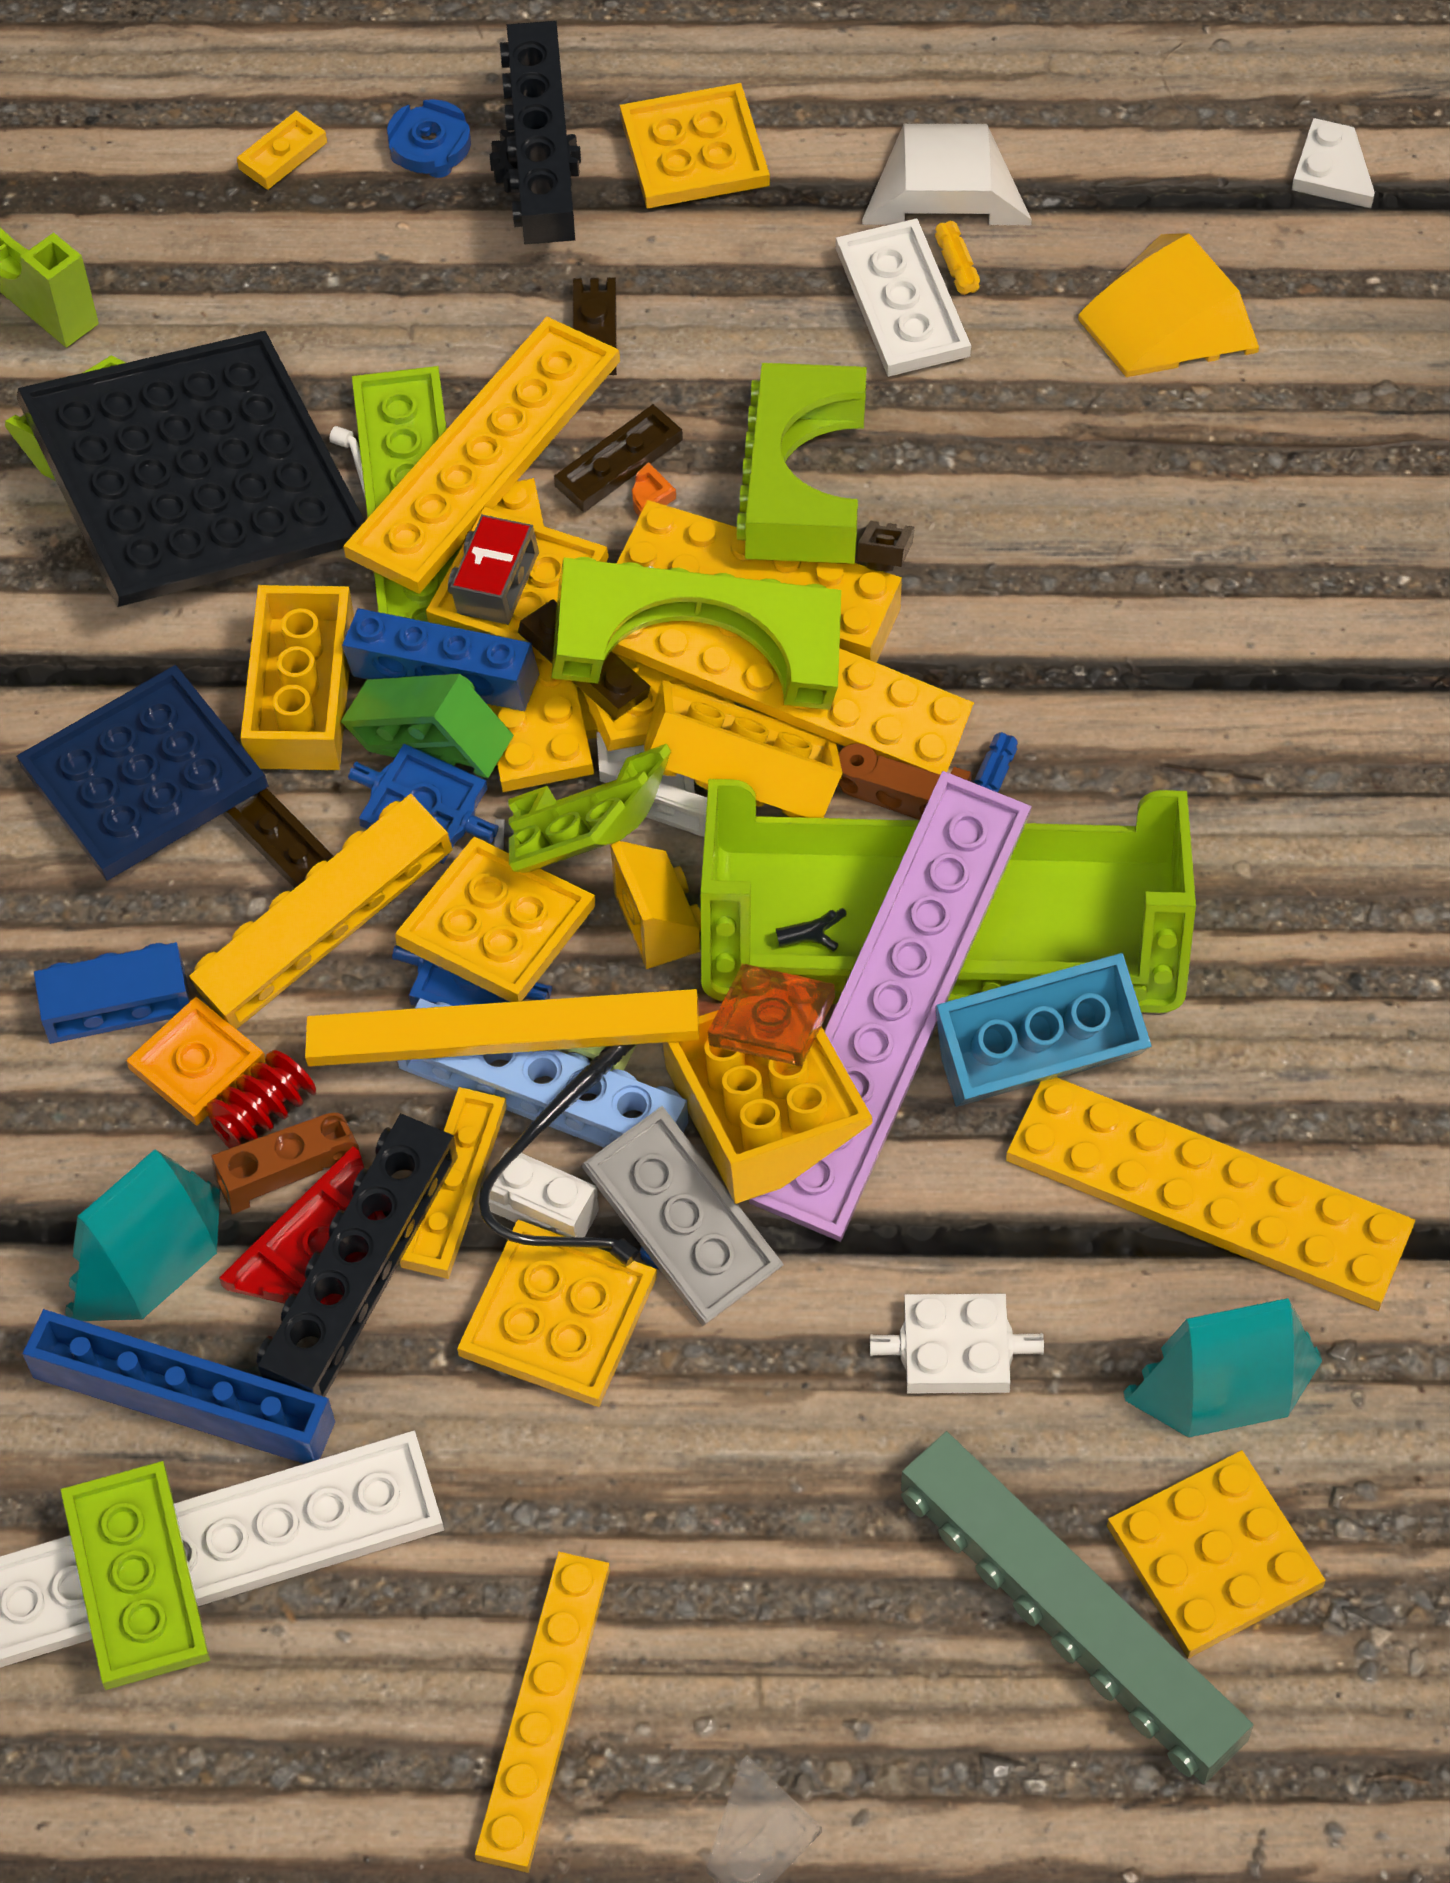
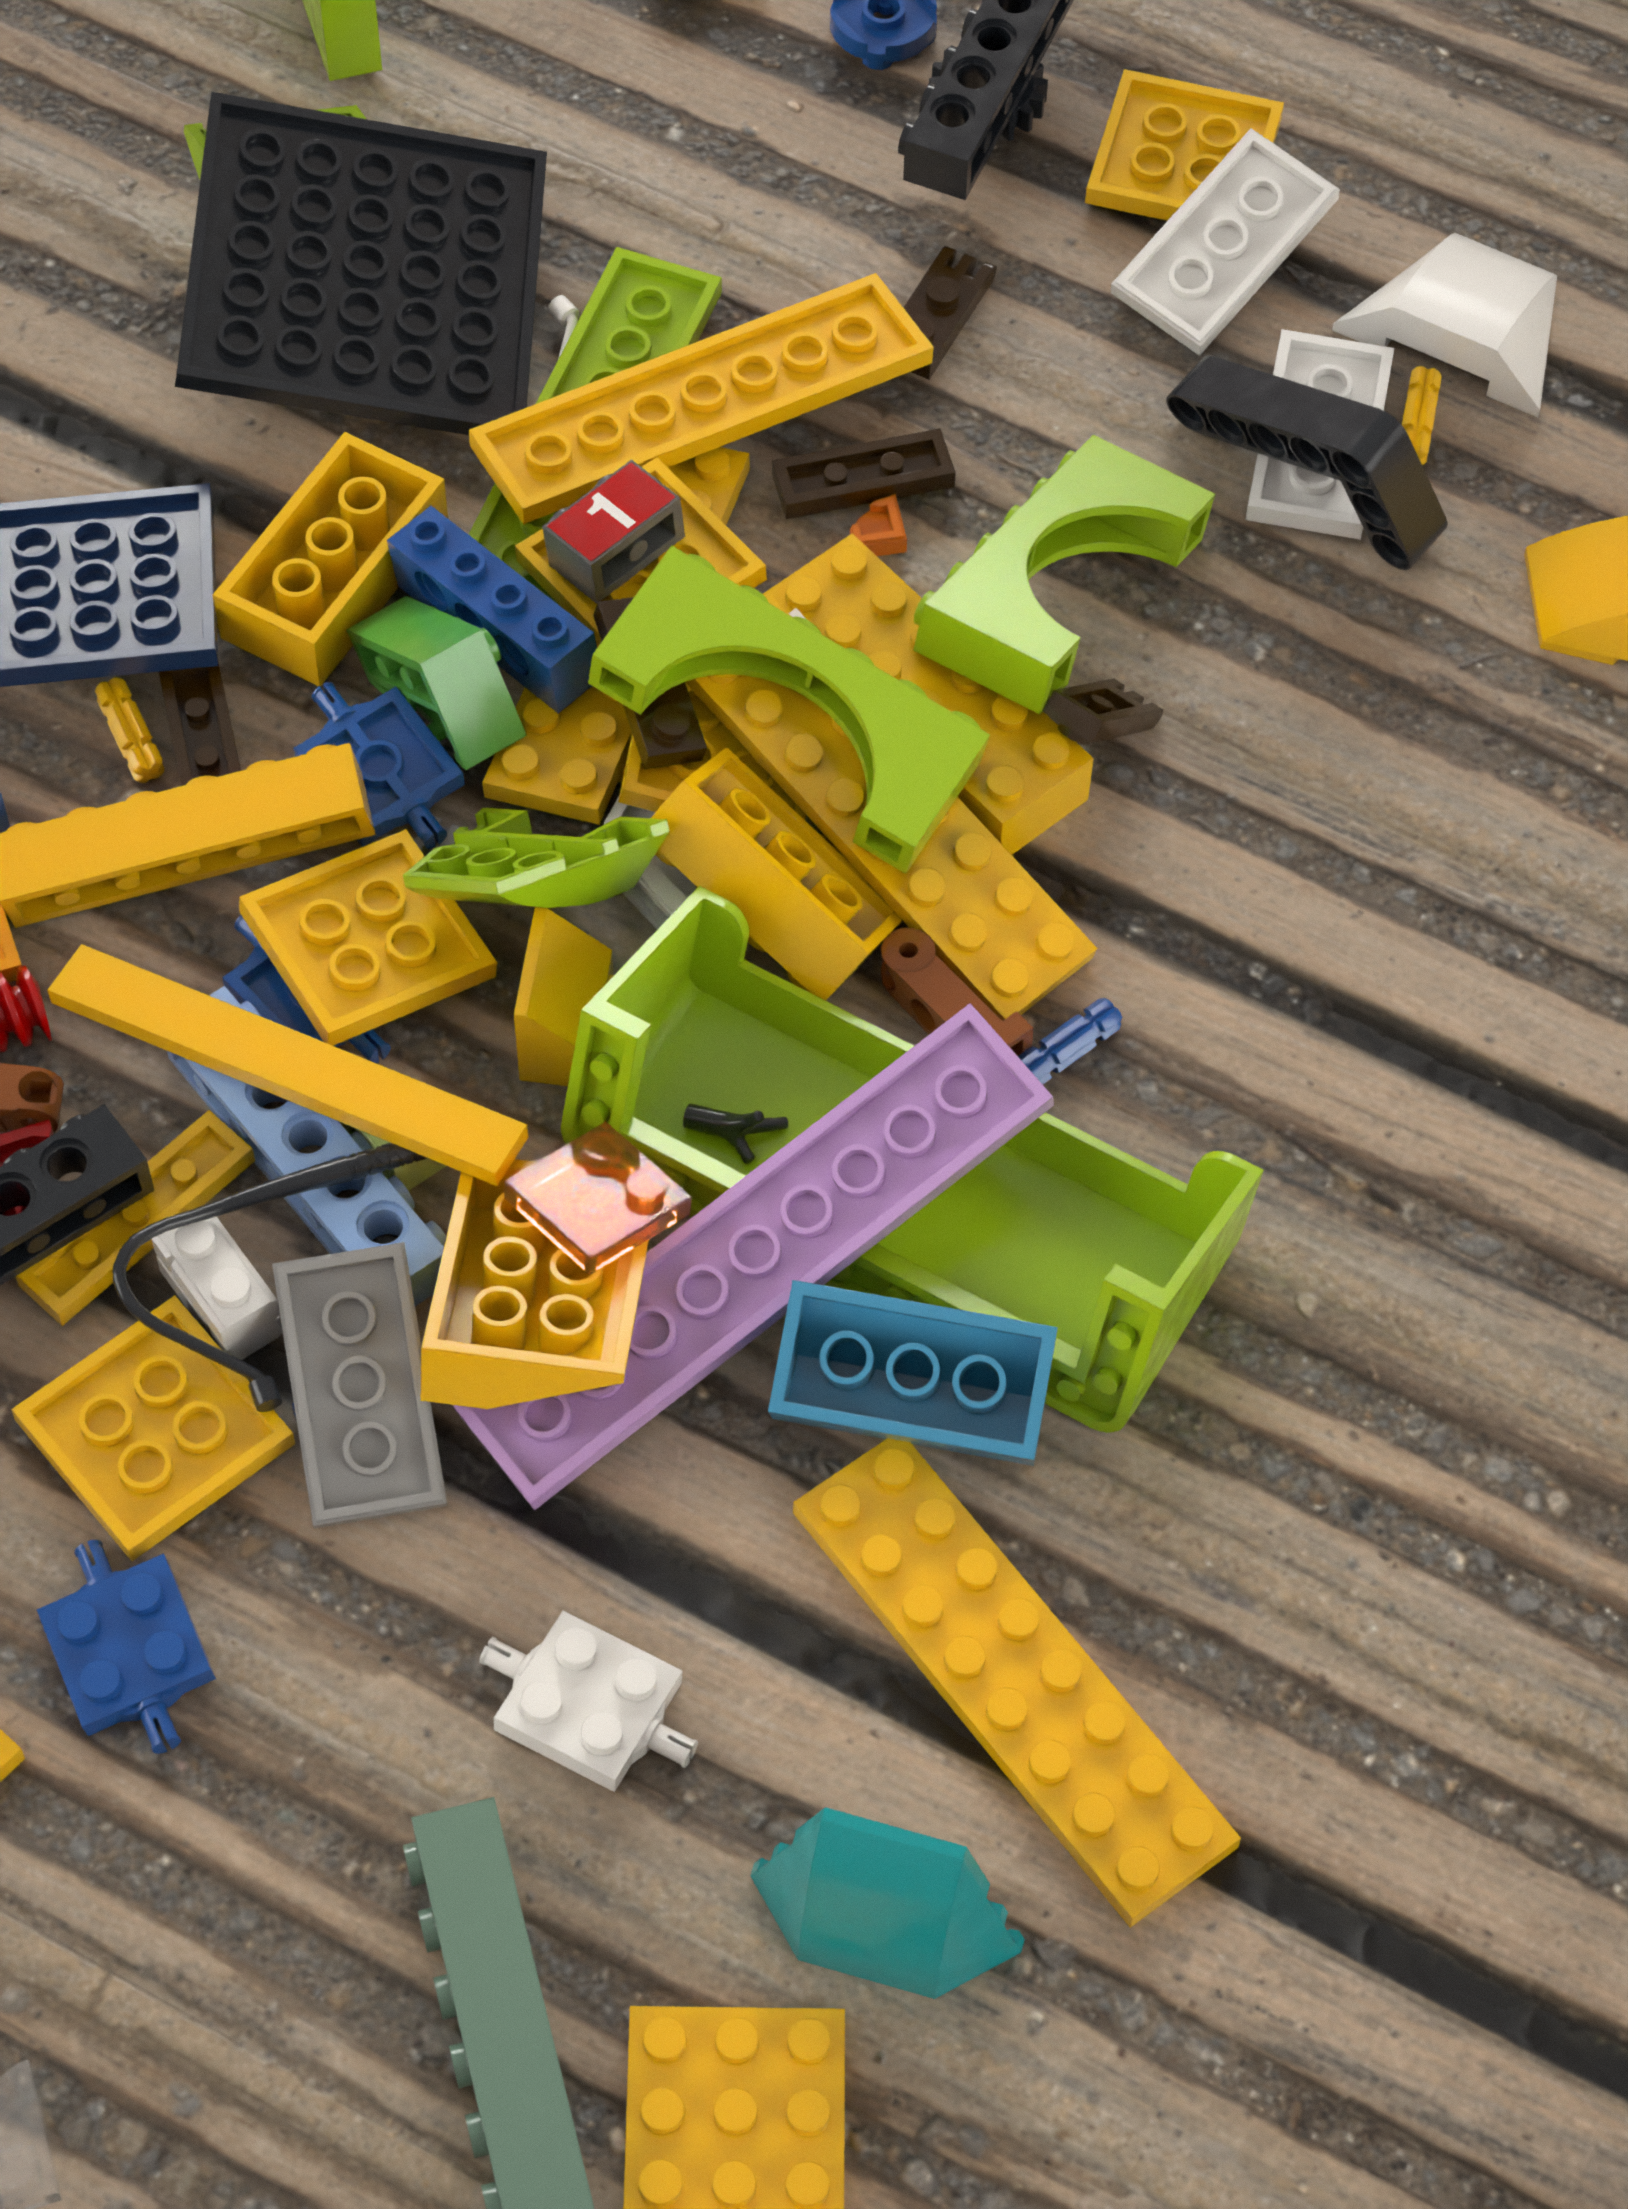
camera: 25 degrees right, 0 degrees up
none -> blue plate [37,1539,216,1754]
none -> yellow axle [95,677,165,783]
none -> white tile [1111,128,1340,356]
none -> black beam [1166,355,1448,571]

